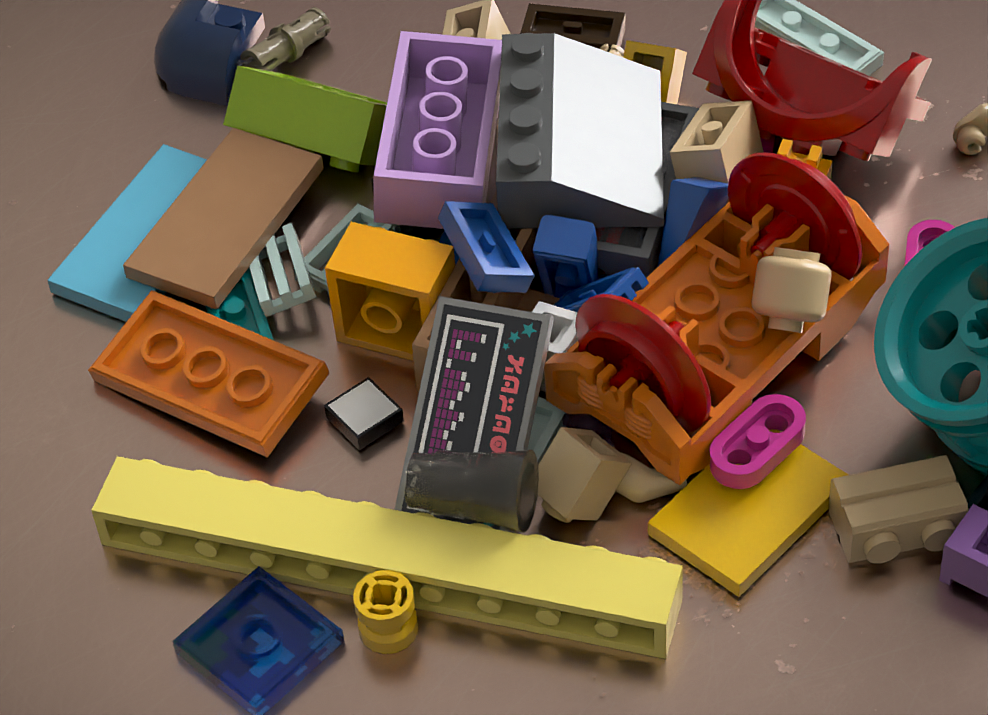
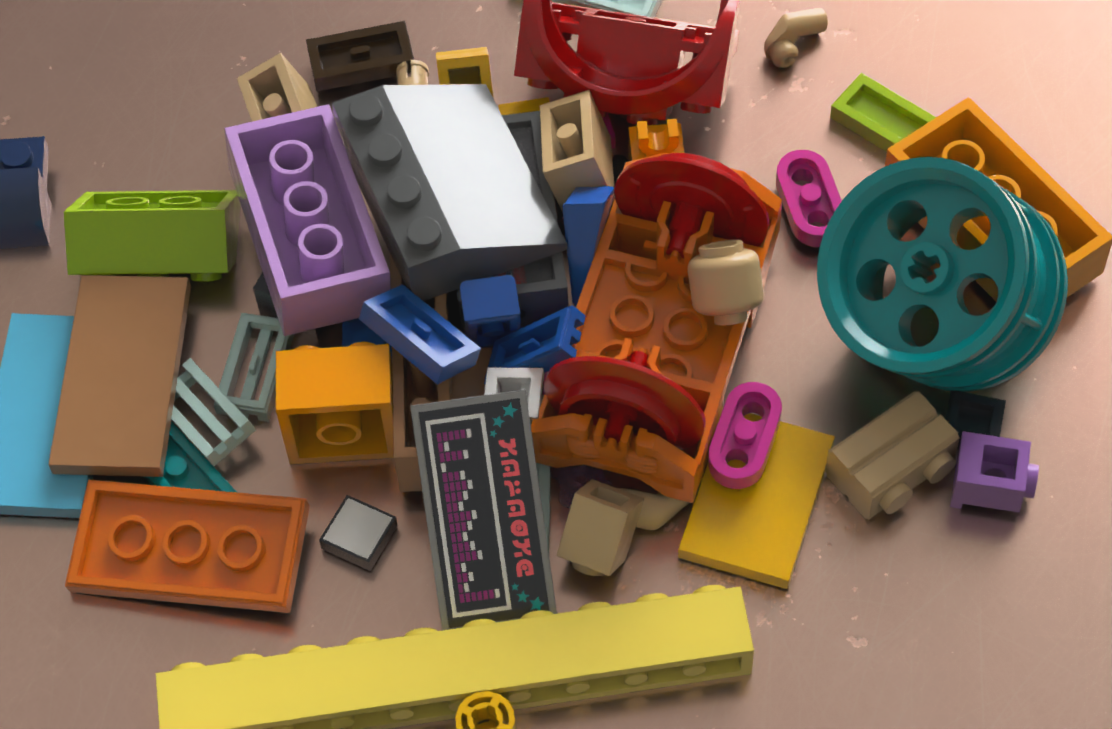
camera: 25 degrees left, 10 degrees up
dark tan pin [240,7,331,71] -> none
clear smoke plant [405,450,539,533] -> none

